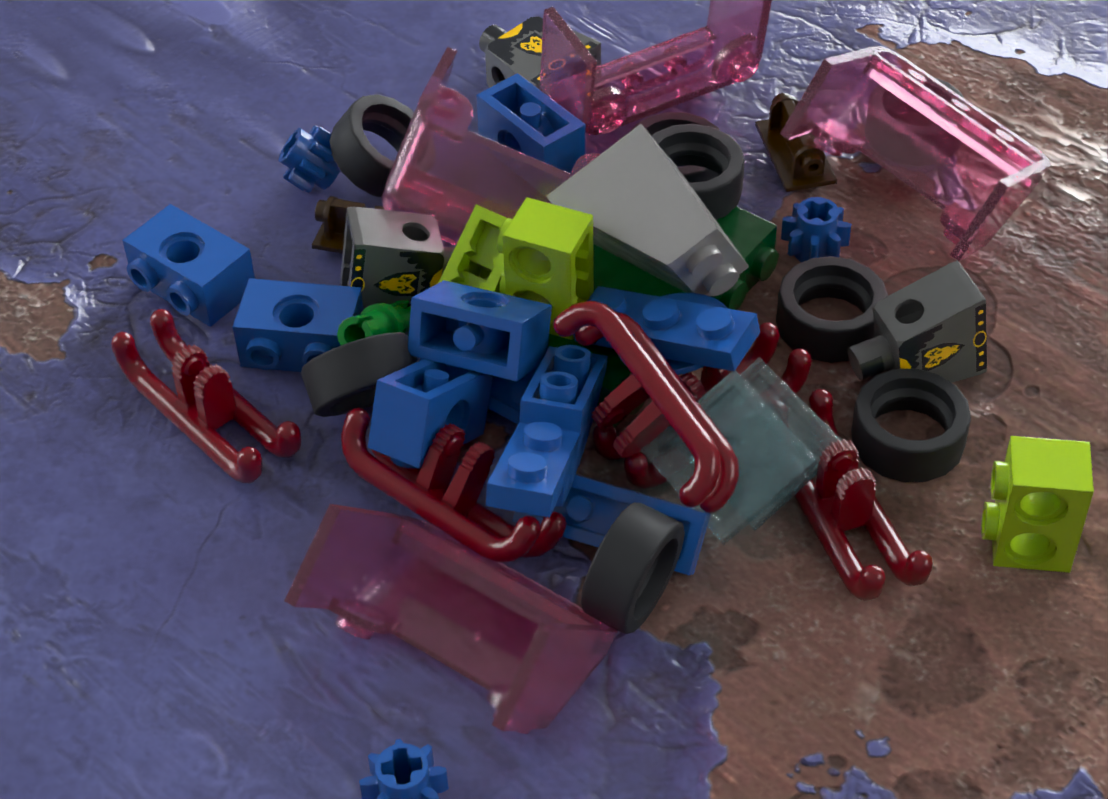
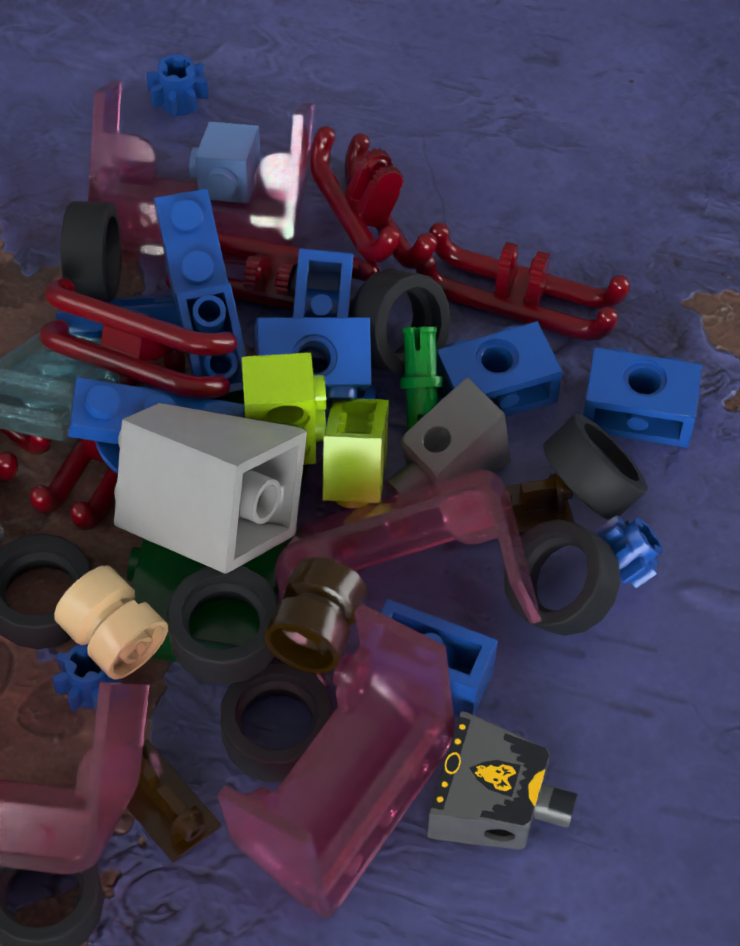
camera: 150 degrees right, 10 degrees up
none -> tan wheel [54,565,168,680]
none -> medium blue brick [189,122,262,203]
none -> dark brown wheel [264,557,368,674]
none -> dark red piece [309,126,437,269]
none -> black tyre [543,414,648,520]

